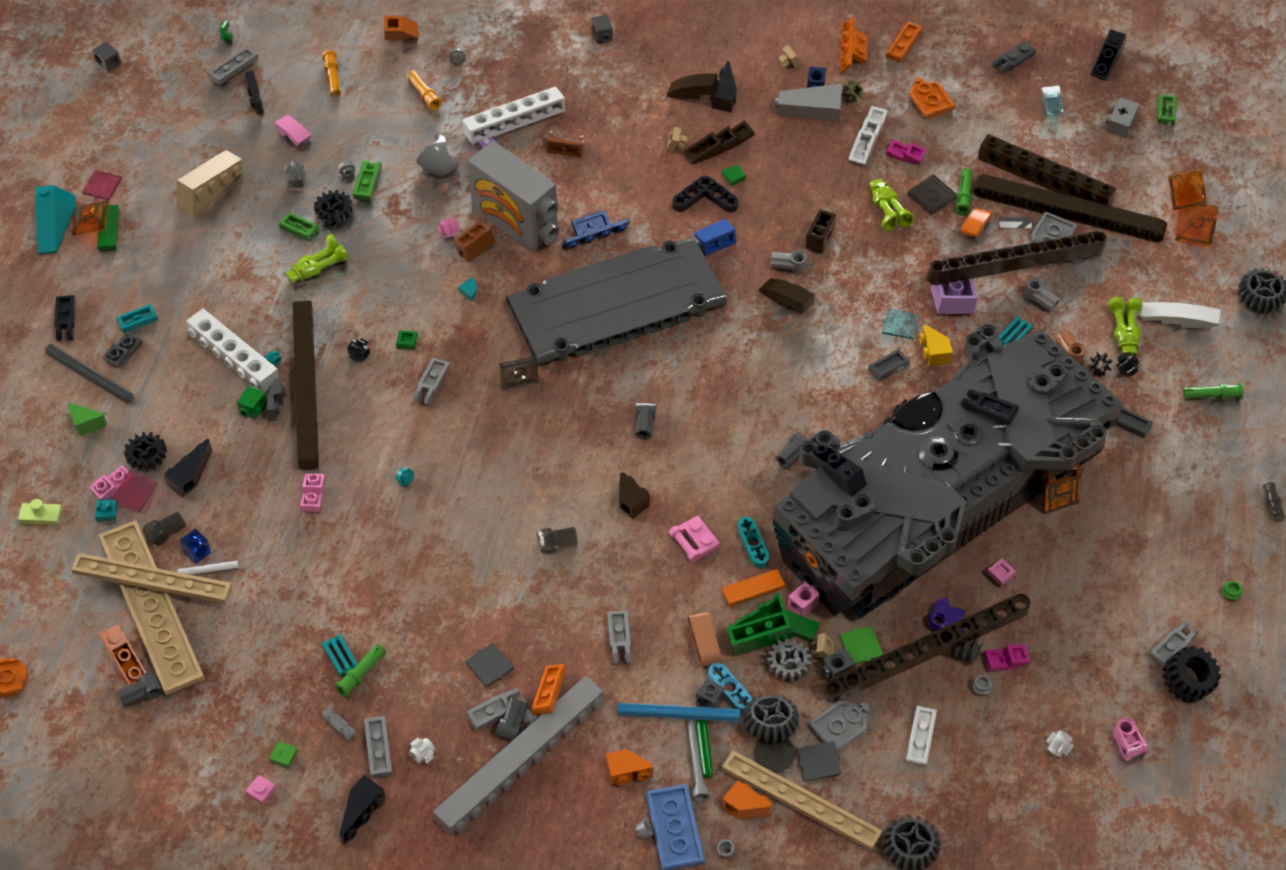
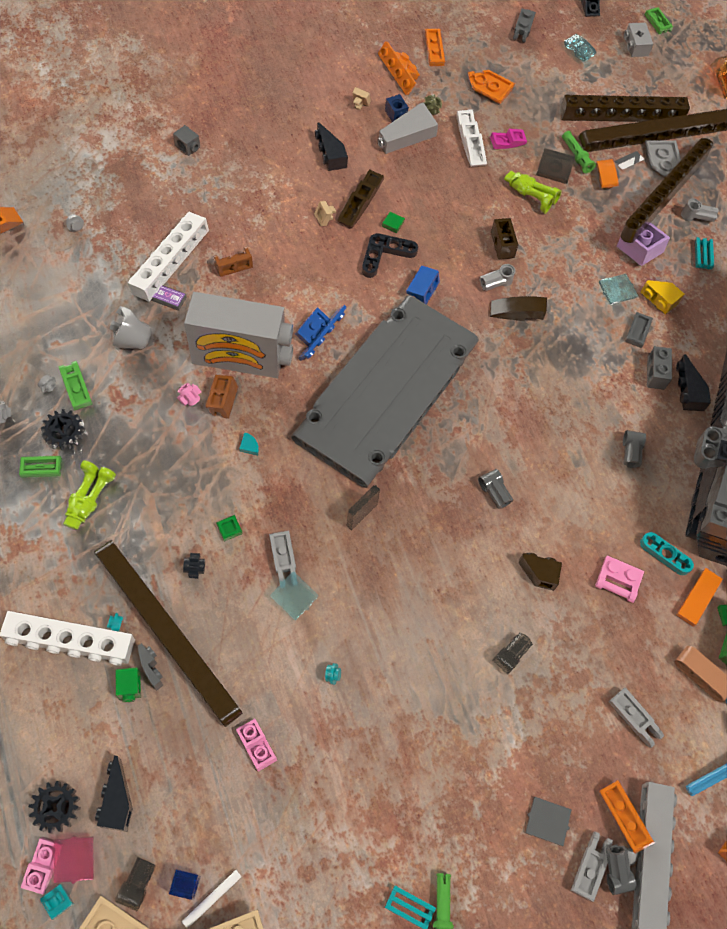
camera: 40 degrees left, 10 degrees up
light orange pin [407,70,442,111] -> none
dark brown slope [667,73,719,99] -> none
none -> clear light blue piece [270,571,319,621]
none -> dark grey brick [647,346,672,390]

